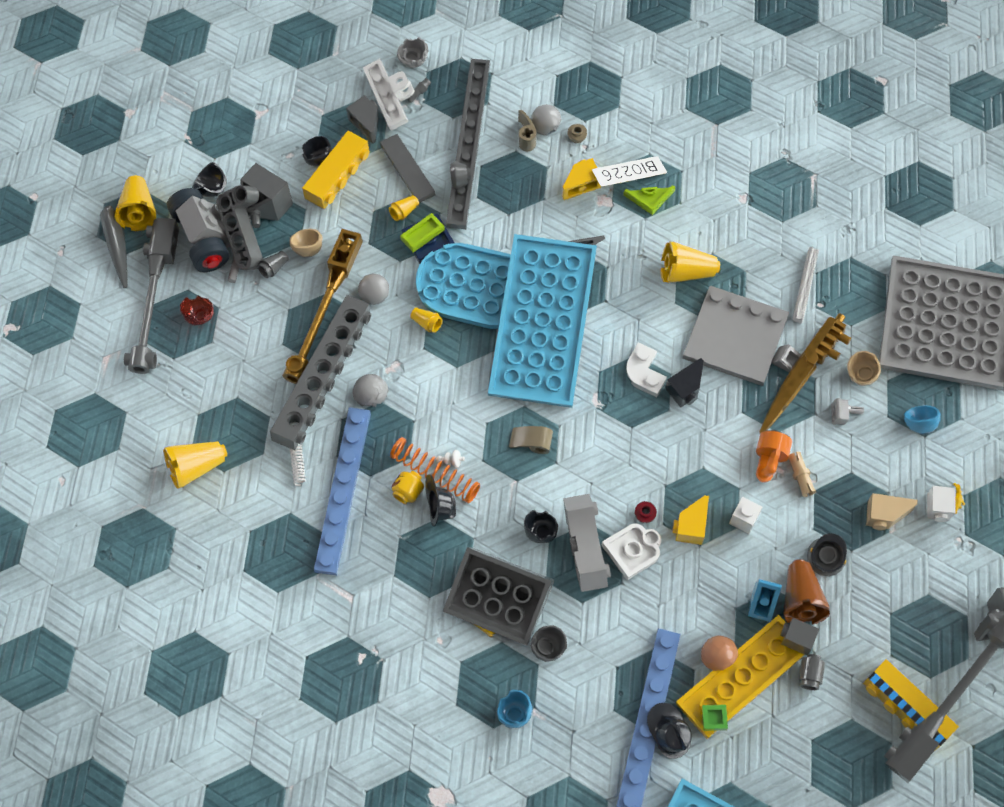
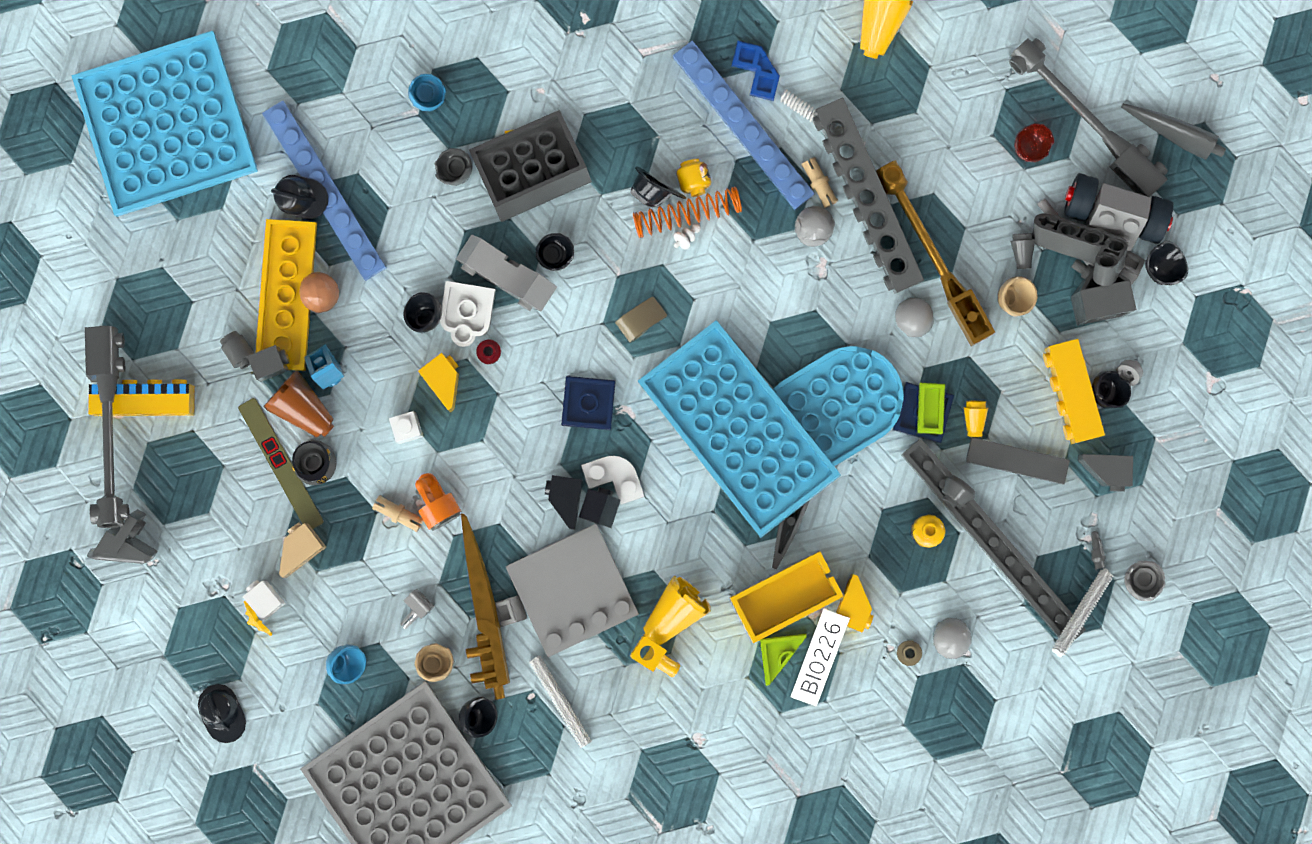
camera: 135 degrees right, 20 degrees up
yellow cone [115,175,157,231] -> none
white plate [363,59,415,131] -> none
yellow cone [410,307,442,333] -> none
dark tan panel [518,110,536,152] -> none
bright green tile [701,705,728,731] -> none
none -> olive sticker [238,398,324,529]
none -> black piece [403,292,442,334]
none -> black piece [459,697,498,738]
none -> dark blue tile [561,376,616,431]
none -> black brick [579,487,621,528]
none -> yellow bracket [630,636,680,677]
none -> yellow piece [729,551,844,643]
none -> blue tile [732,41,780,101]
none -> tan pin [801,157,839,208]
none -> yellow head [911,515,946,548]
none -> white axle [1052,568,1114,658]
none -> light grey tile [1116,360,1143,386]

